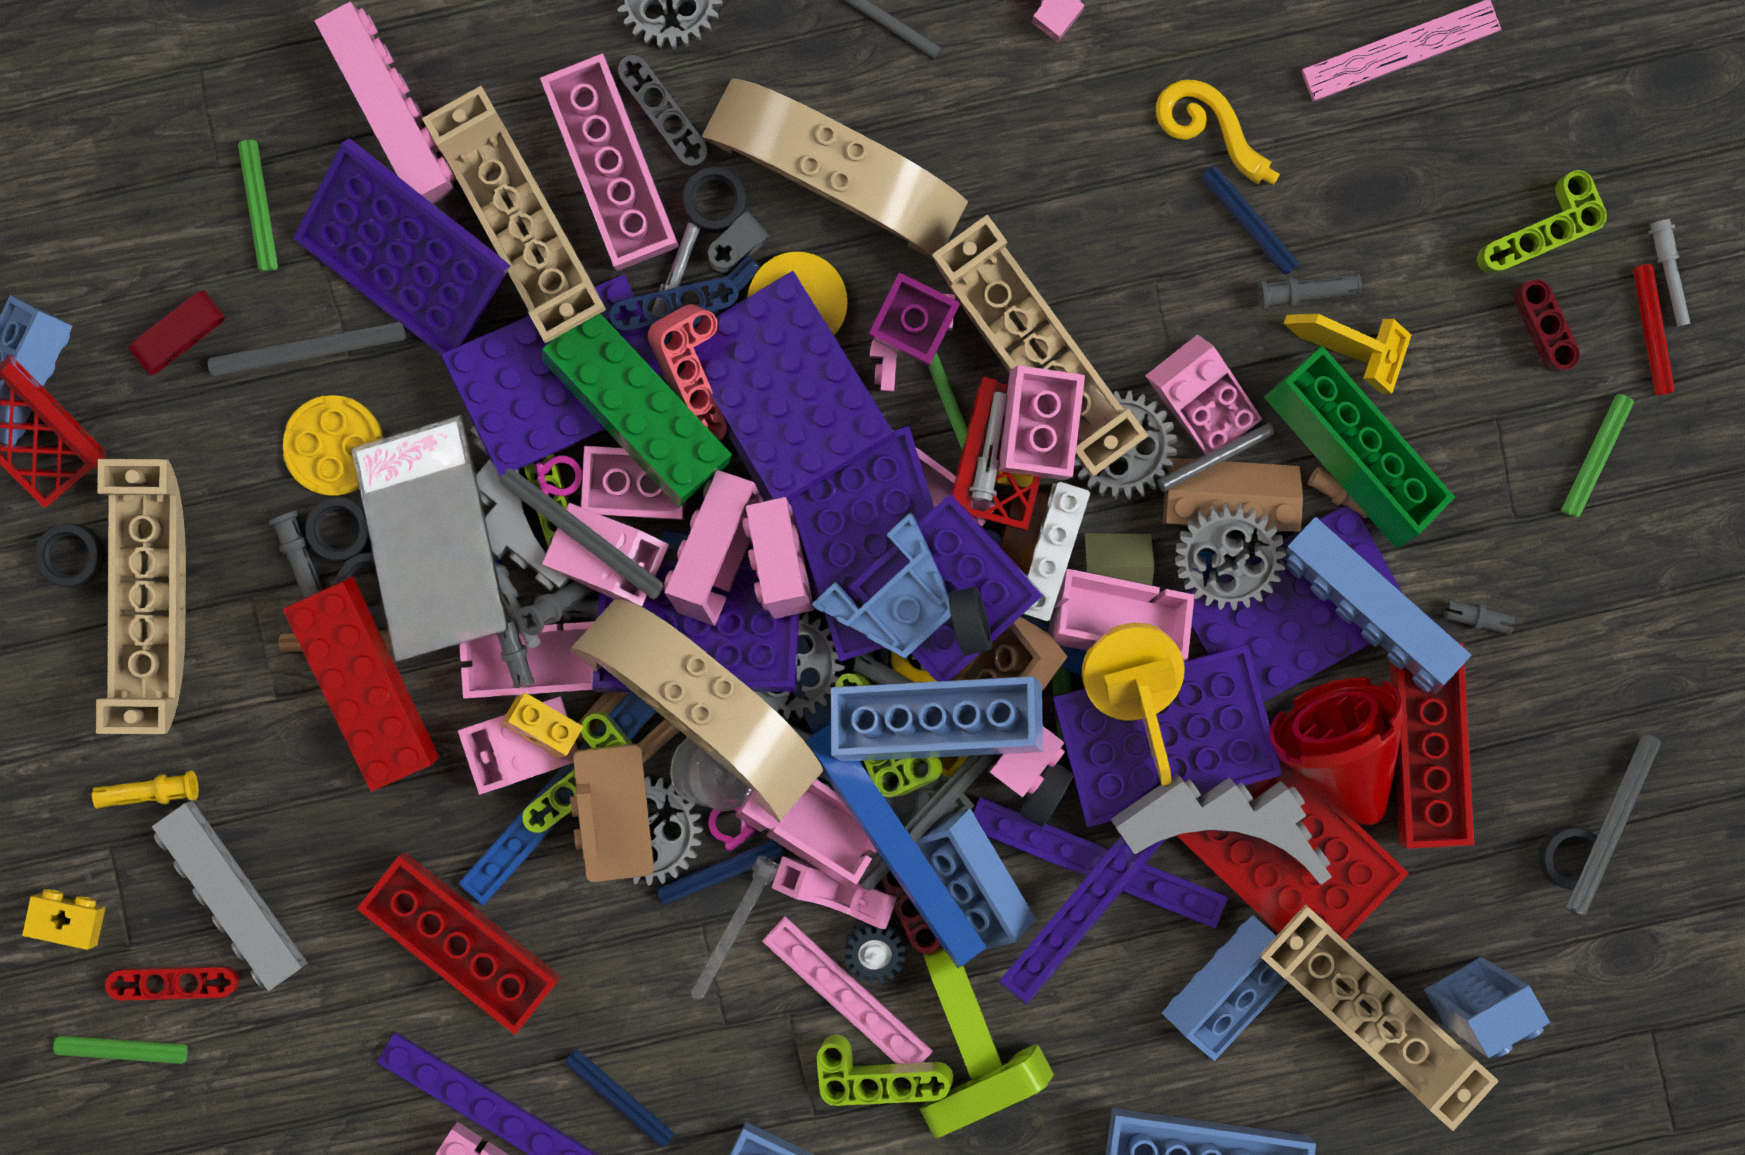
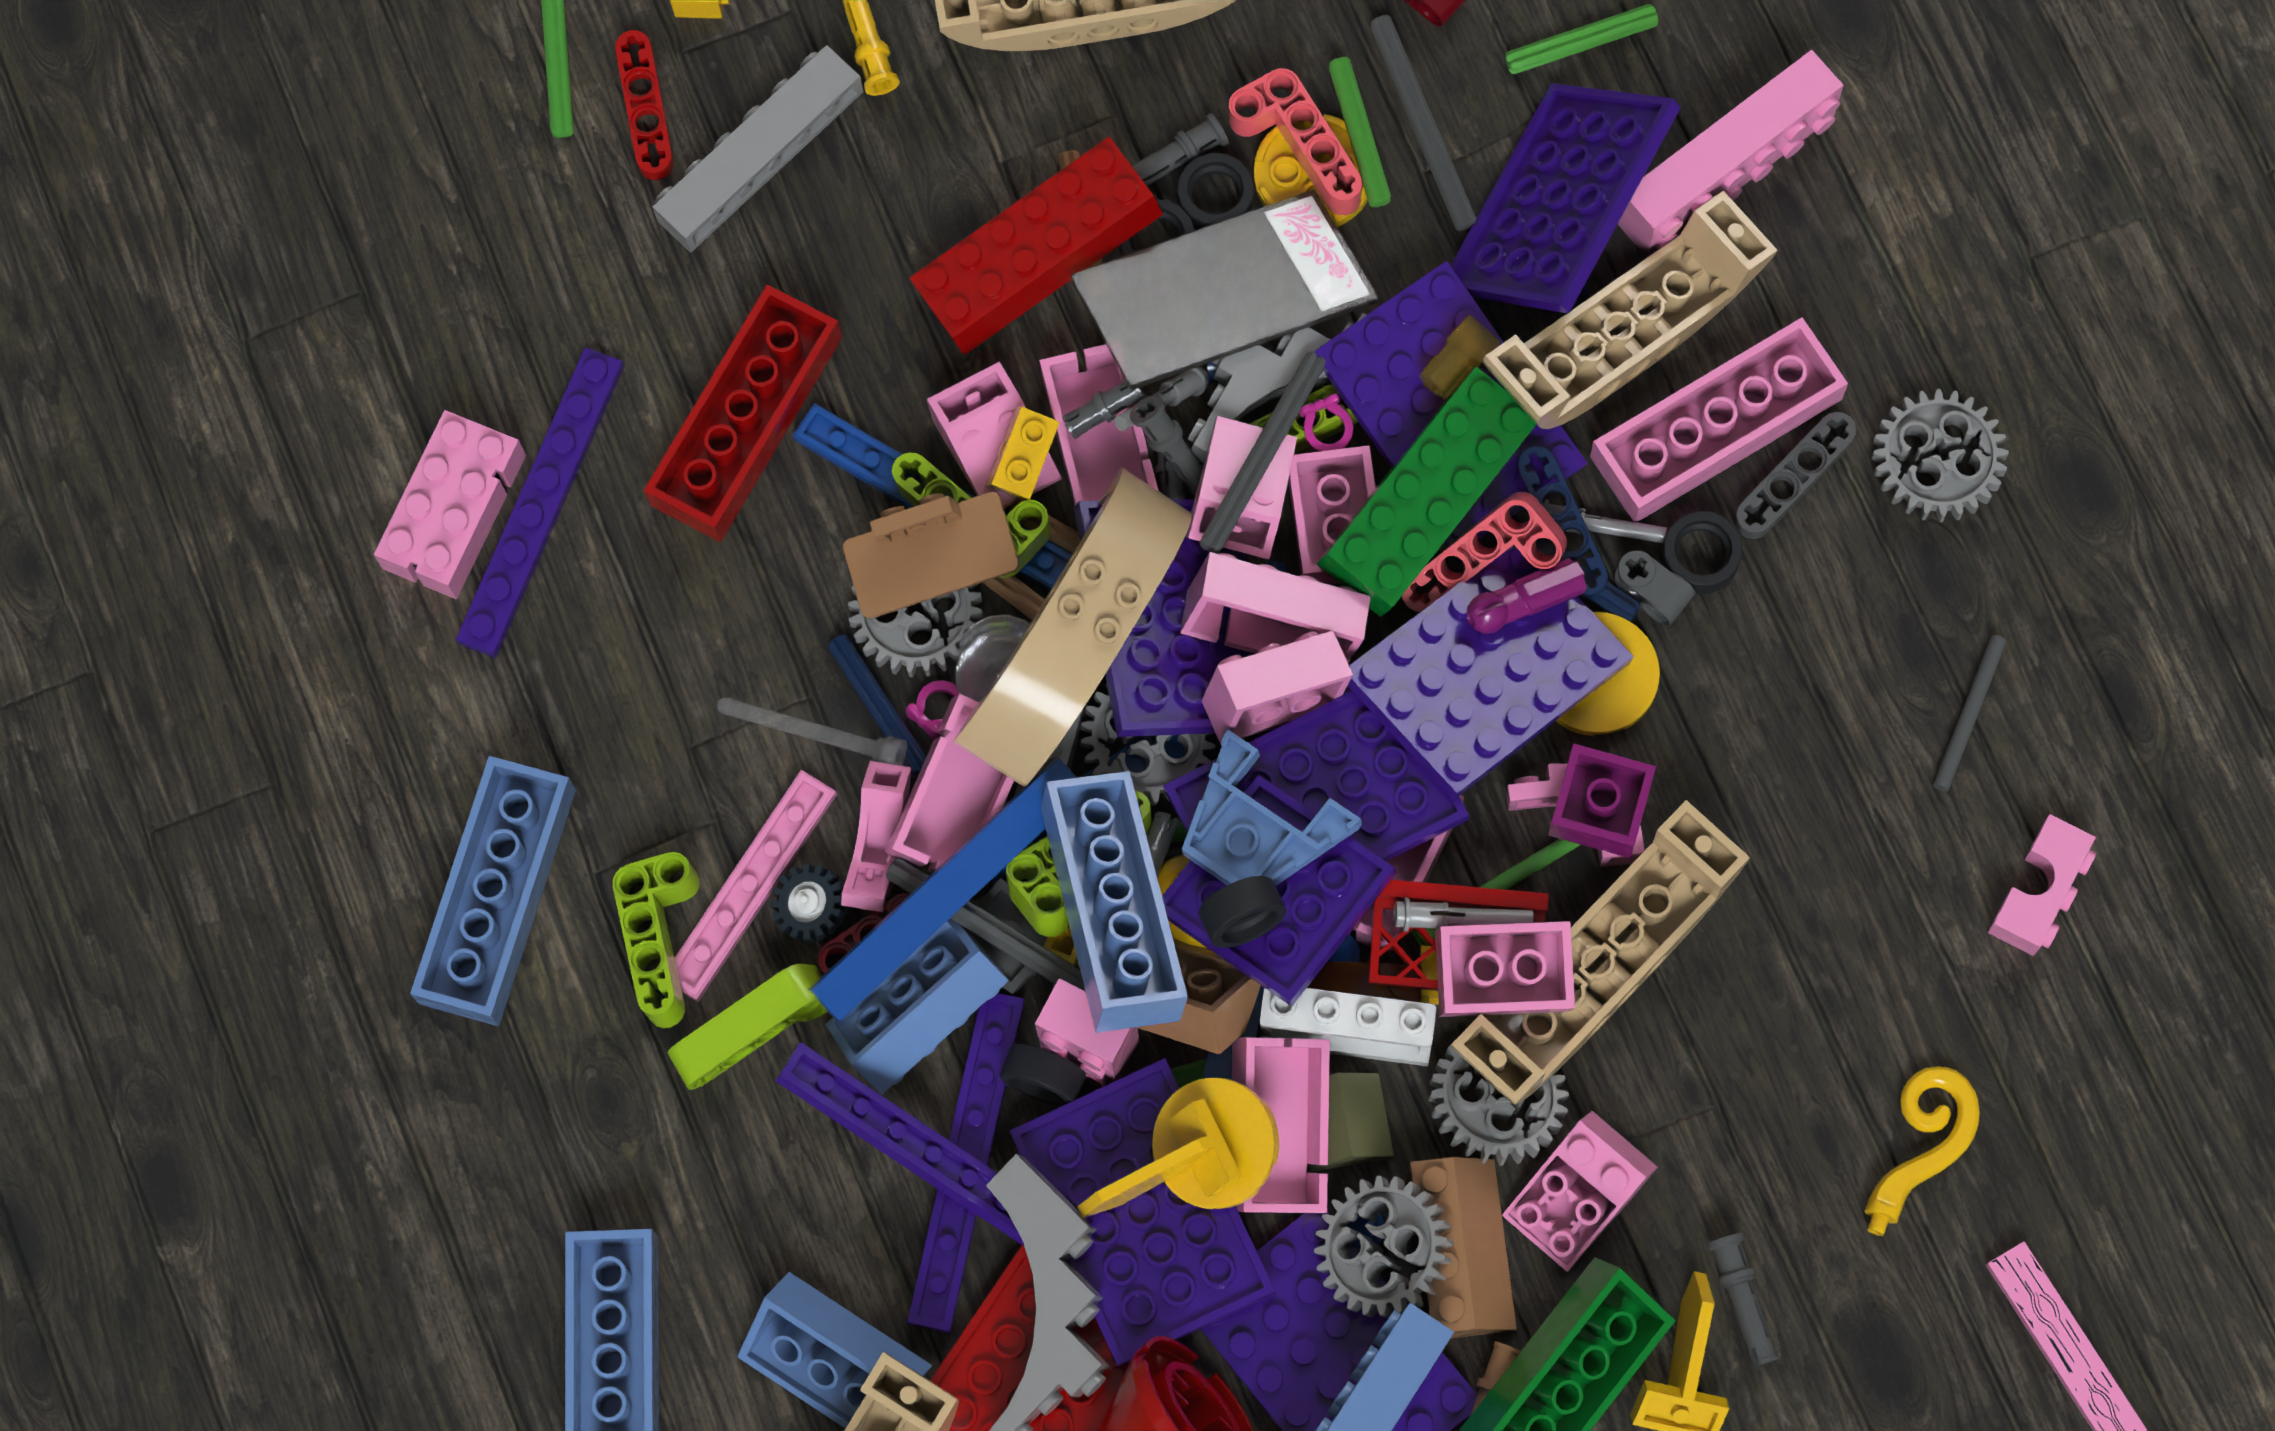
camera: 85 degrees right, 15 degrees down
dark blue axle [565,1050,674,1147] -> none
tan slope [701,78,968,260] -> none
lime beam [919,1044,1054,1138] -> none
dark grey bar [1157,423,1275,492] -> none
dark blue axle [1201,166,1298,275] -> none
none -> coral beam [1229,68,1362,215]
none -> bright green axle [1329,57,1391,208]
none -> clear yellow piece [1418,314,1500,400]
none -> magenta piece [1467,558,1587,634]

